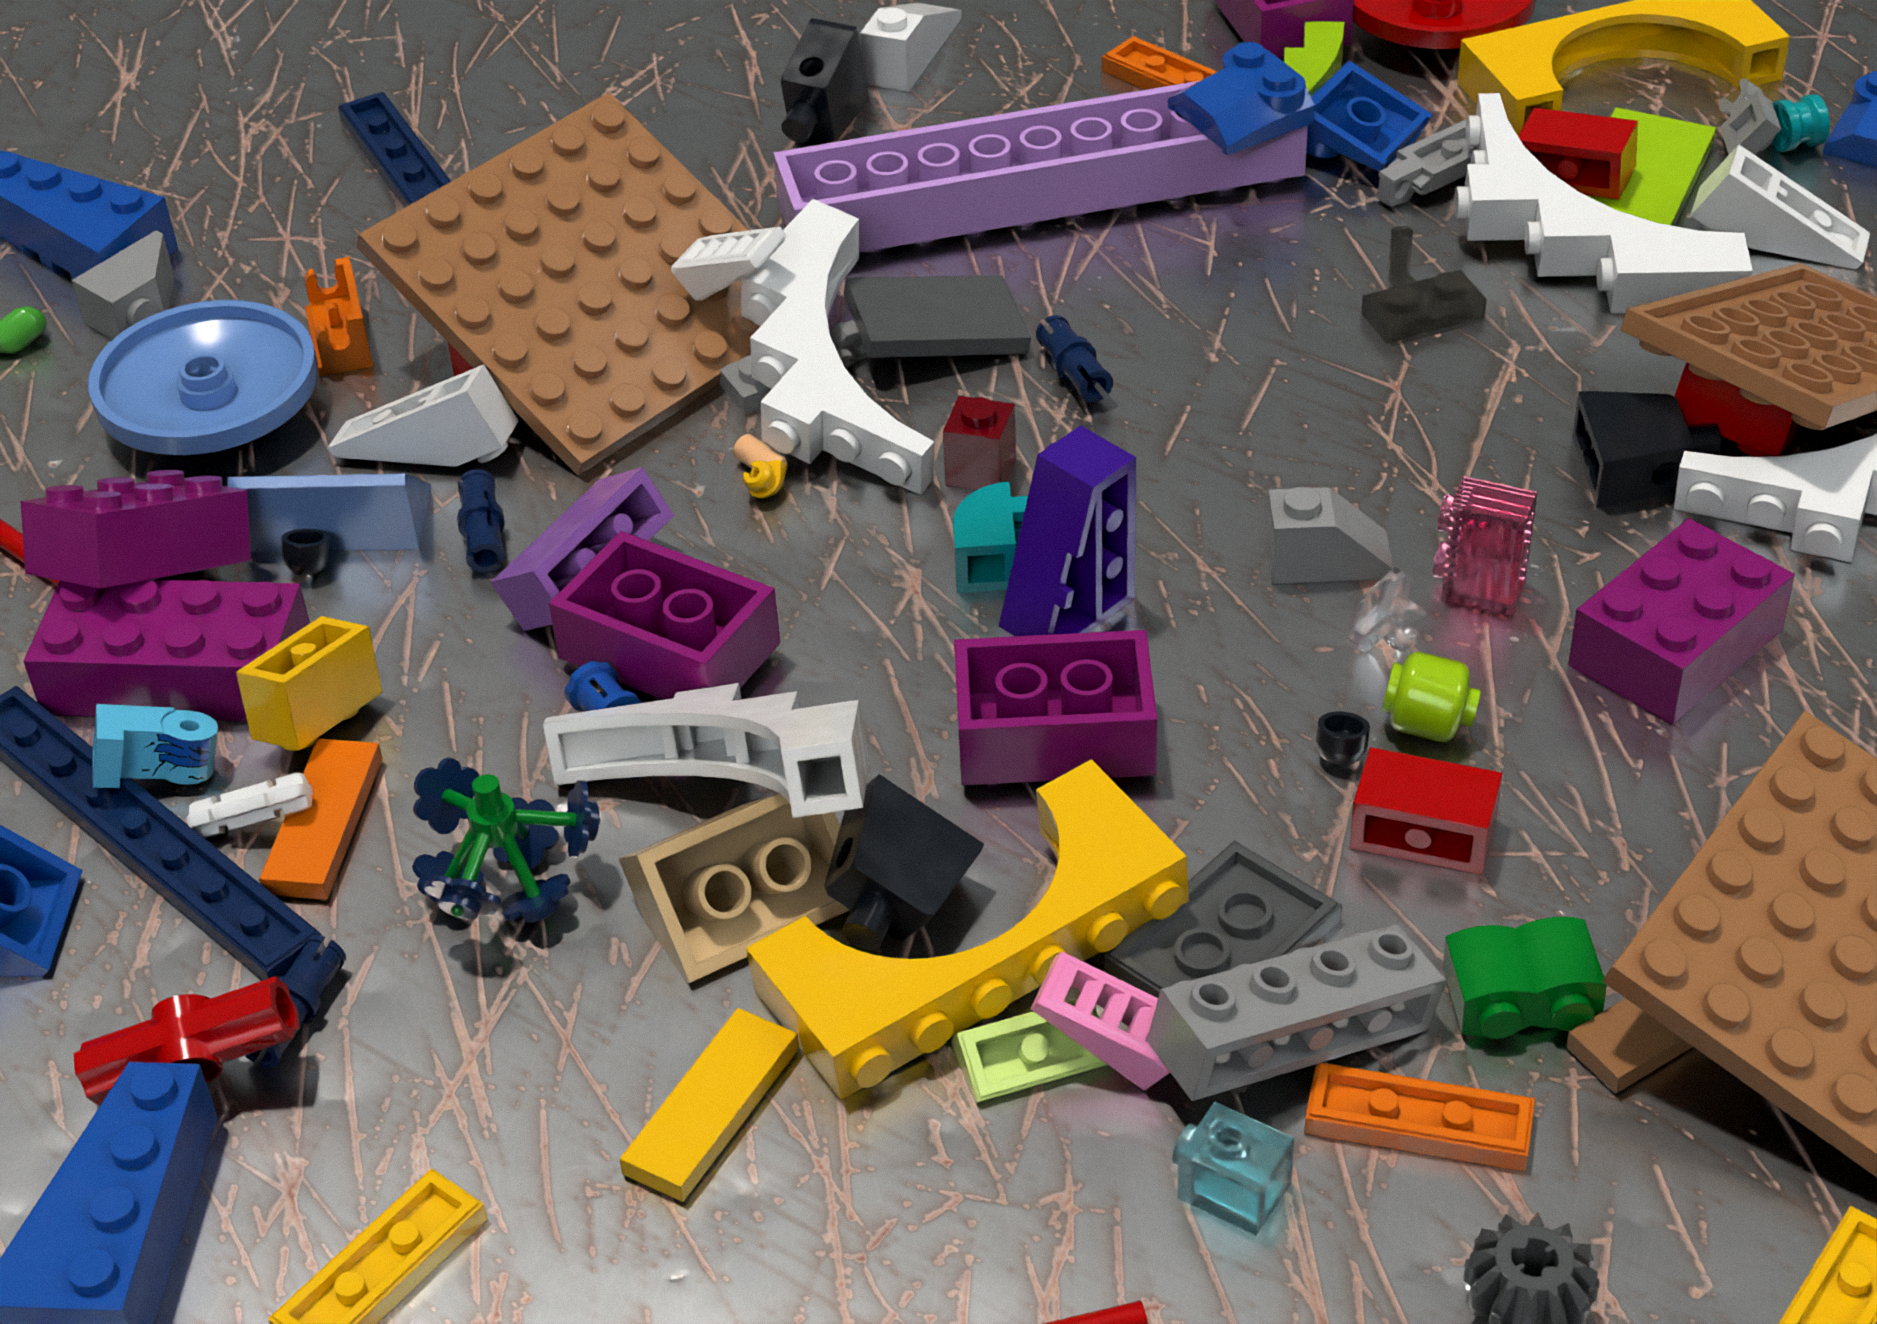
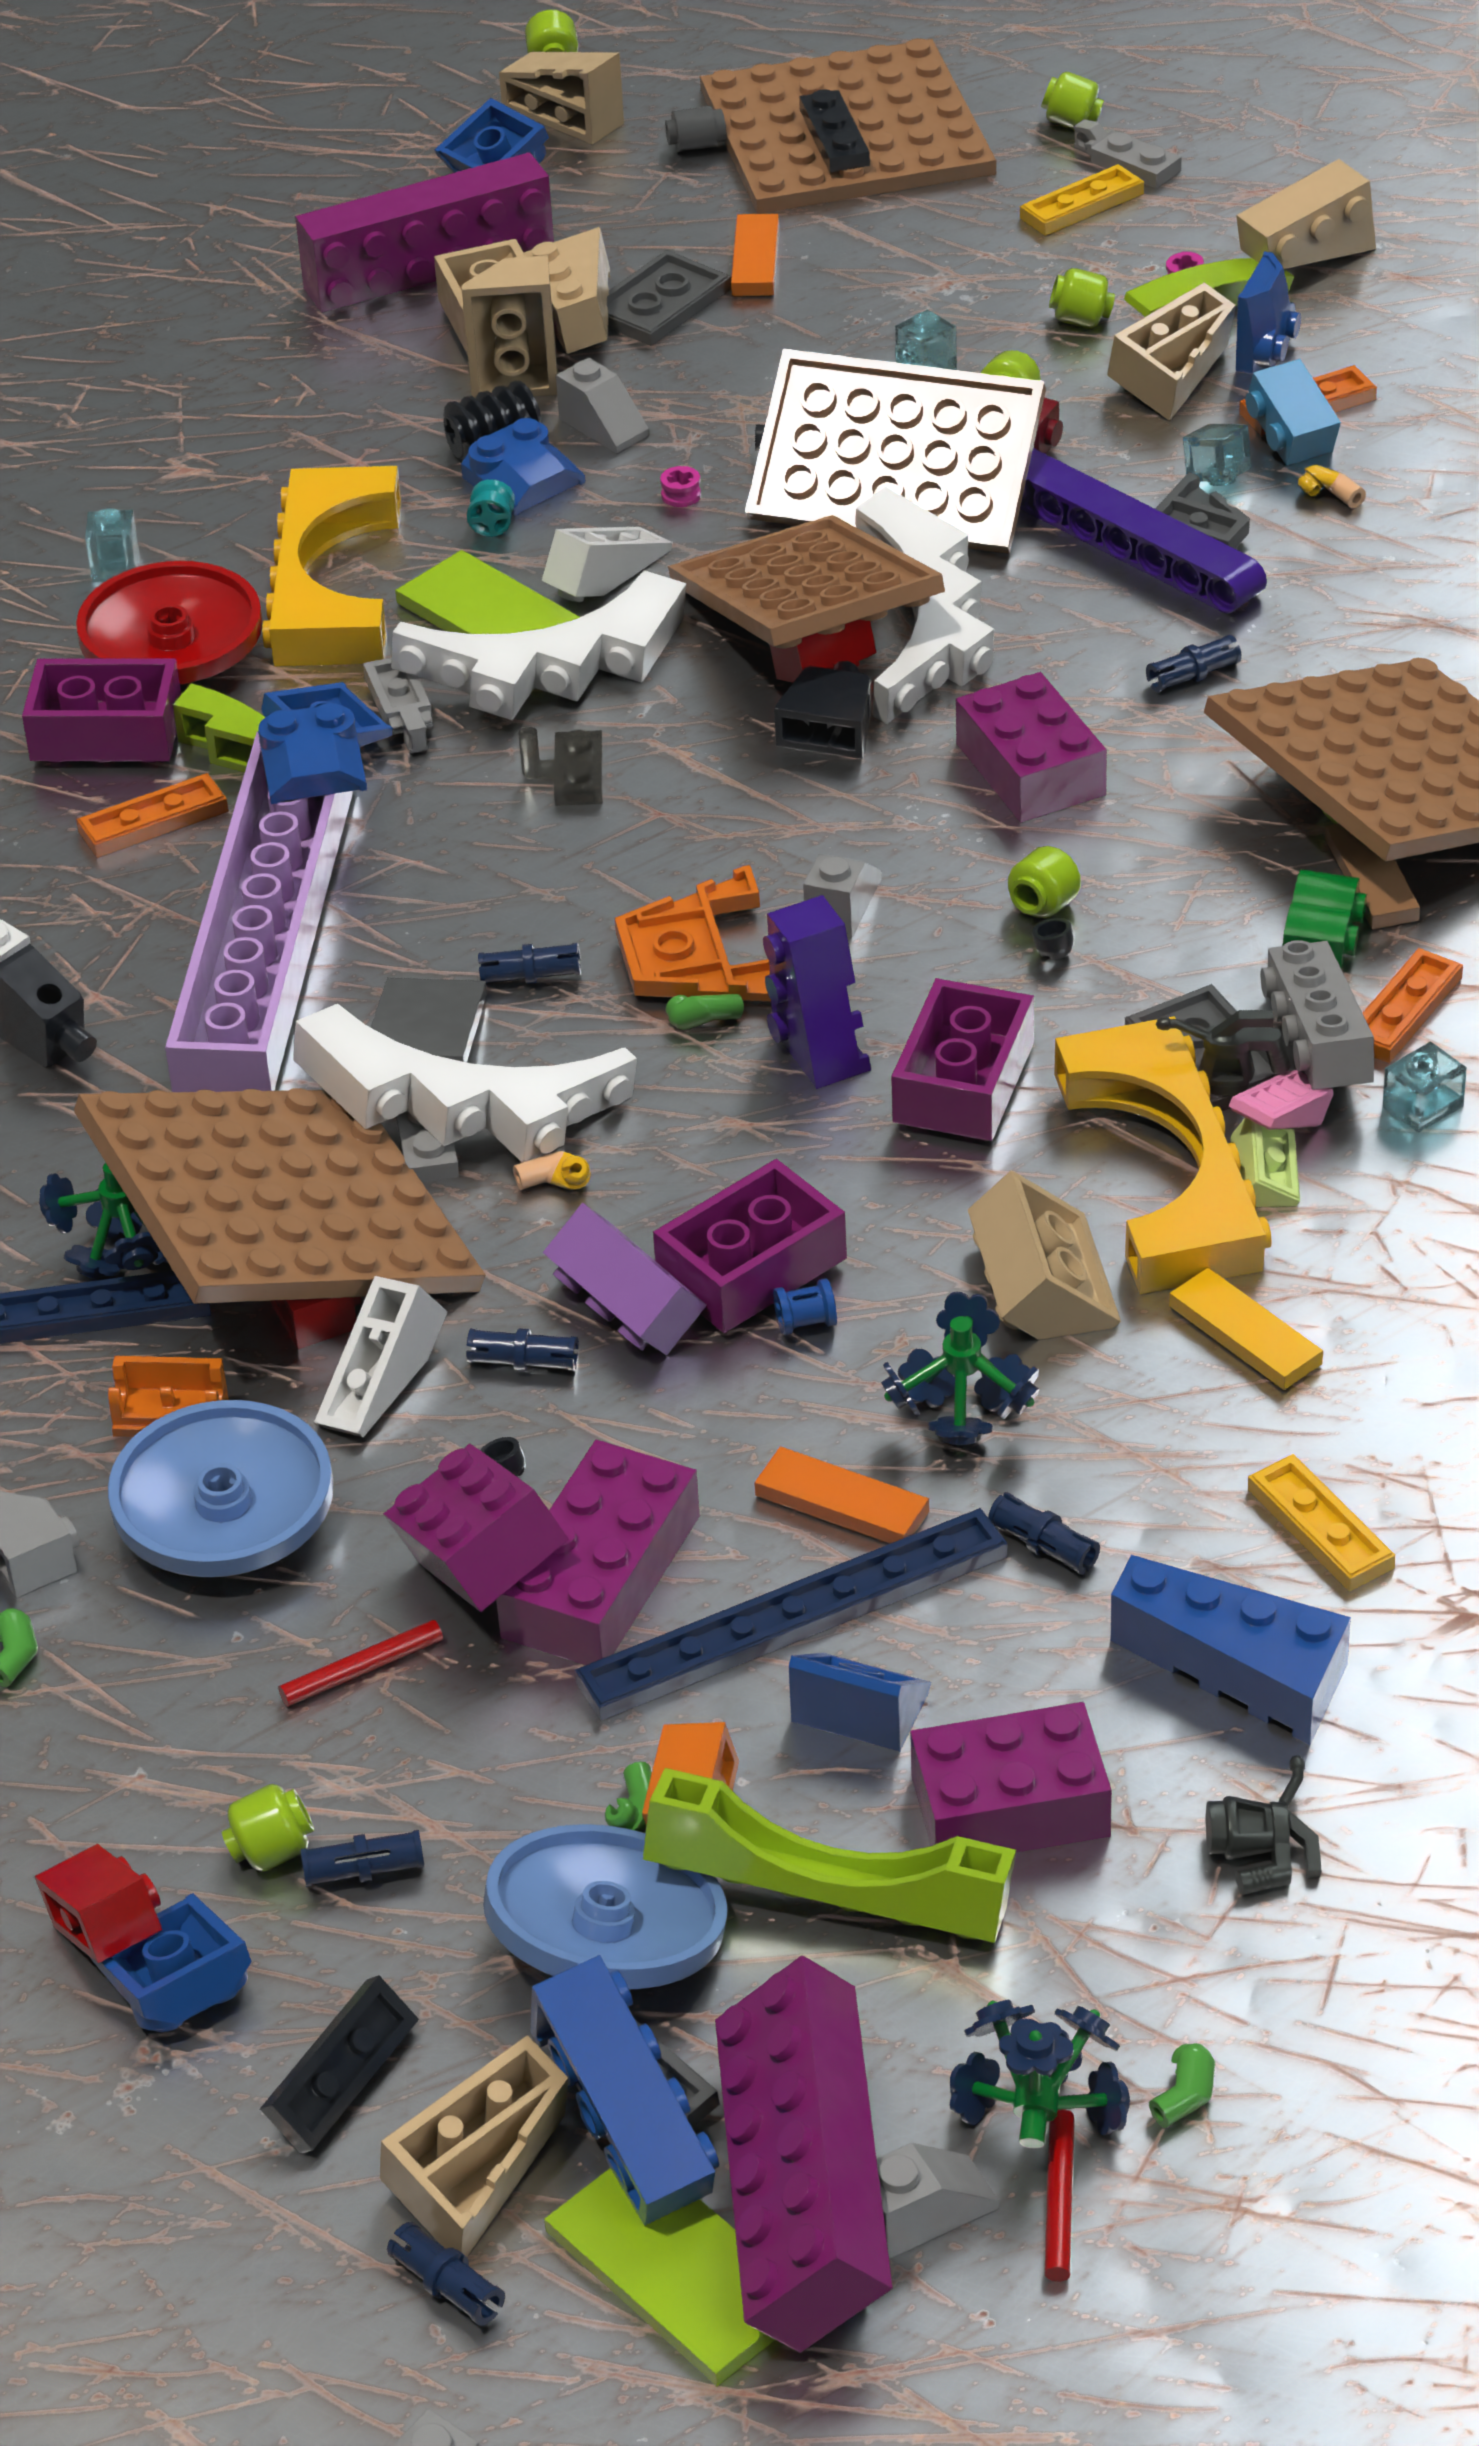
camera: 70 degrees left, 0 degrees up
red piece [74,976,300,1106] -> none
medium azure leg [92,704,219,788] -> none
white axle [186,772,314,839] -> none
medium blue slope [227,474,431,552] -> none
yellow brick [236,616,382,751] -> none
white arch [543,683,869,818] -> none
white slope [671,227,787,301] -> none
black torso [824,774,984,950] -> none
dark red brick [943,396,1016,490] -> none
teal brick [953,482,1028,593] -> none
clear tile [1346,566,1427,653] -> none
red brick [1349,747,1503,875] -> none
clear pink brick [1433,476,1538,619] -> none
red brick [1518,107,1638,199] -> none
light grey plate [1719,78,1781,155] -> none
none -> orange wing [615,865,771,1001]
none -> pearl dark grey piece [1156,1010,1291,1095]

